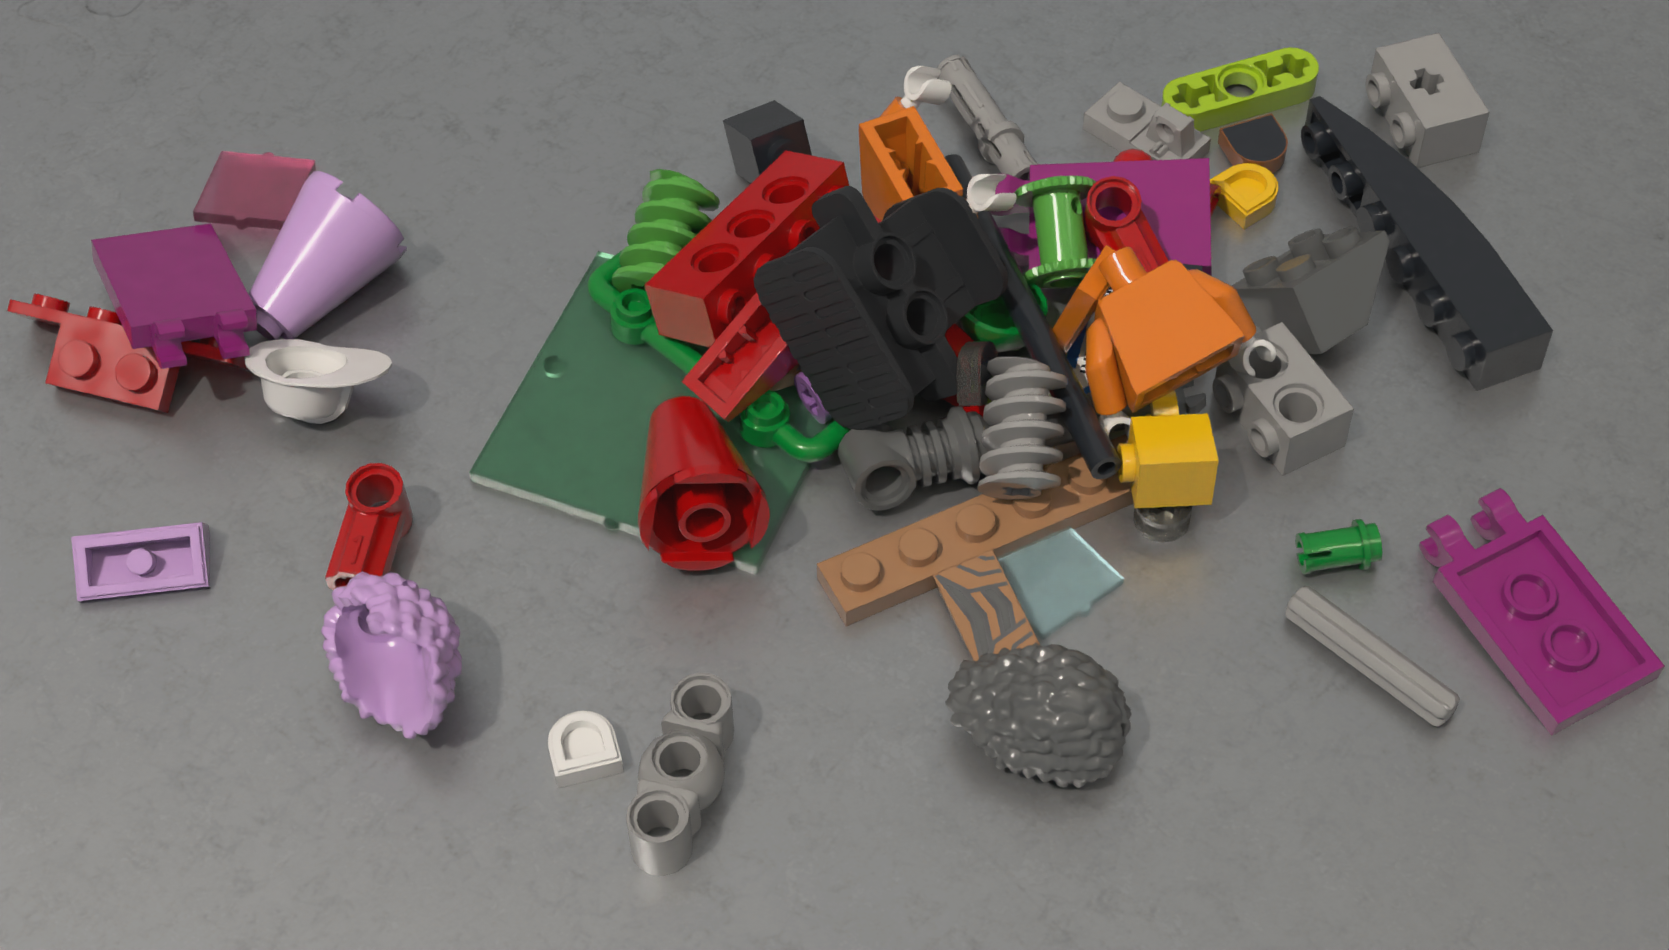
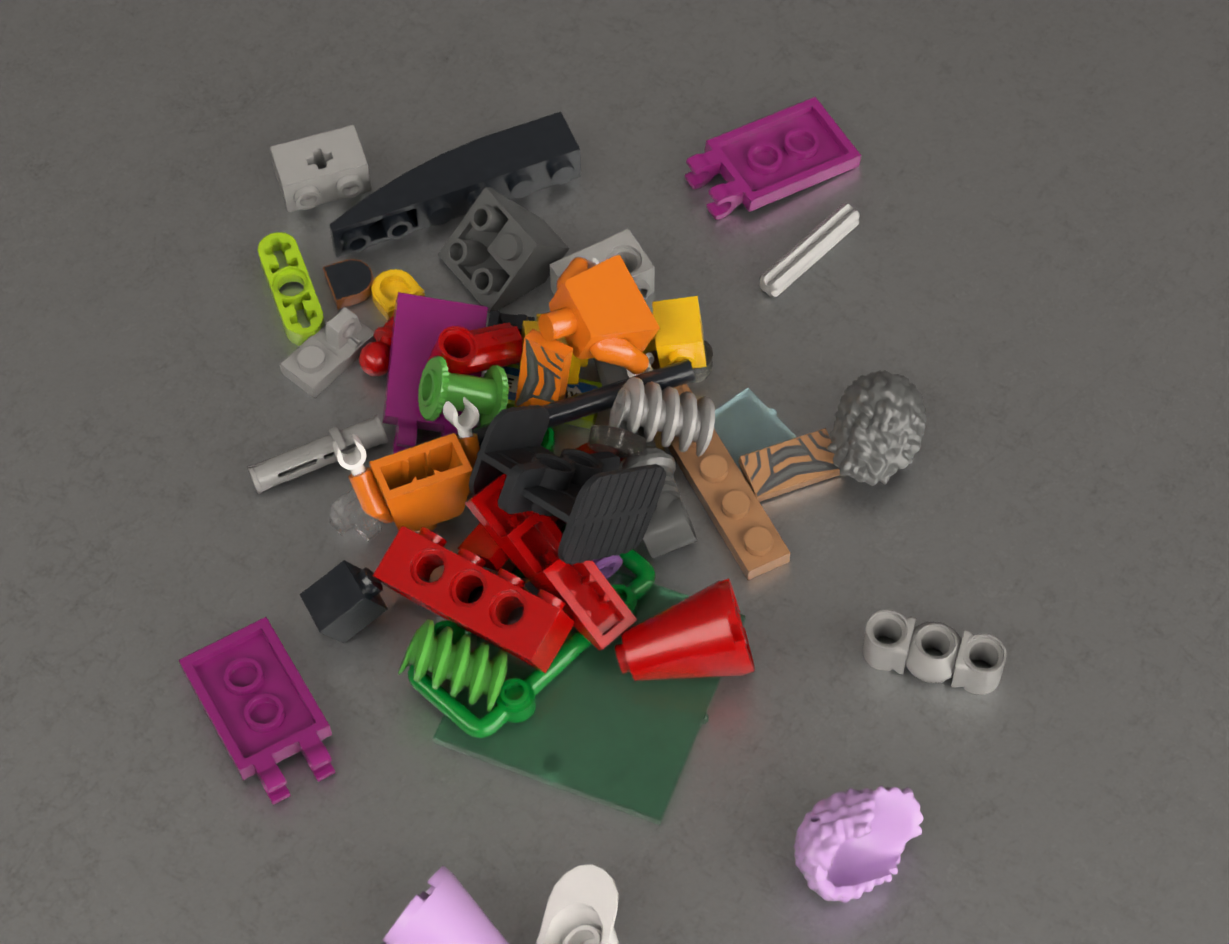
camera: 90 degrees left, 5 degrees up
red piece [325,463,413,590] -> none
white tile [548,711,624,788] -> none
green pin [1295,519,1382,574] -> none
none -> magenta tile [179,617,336,805]

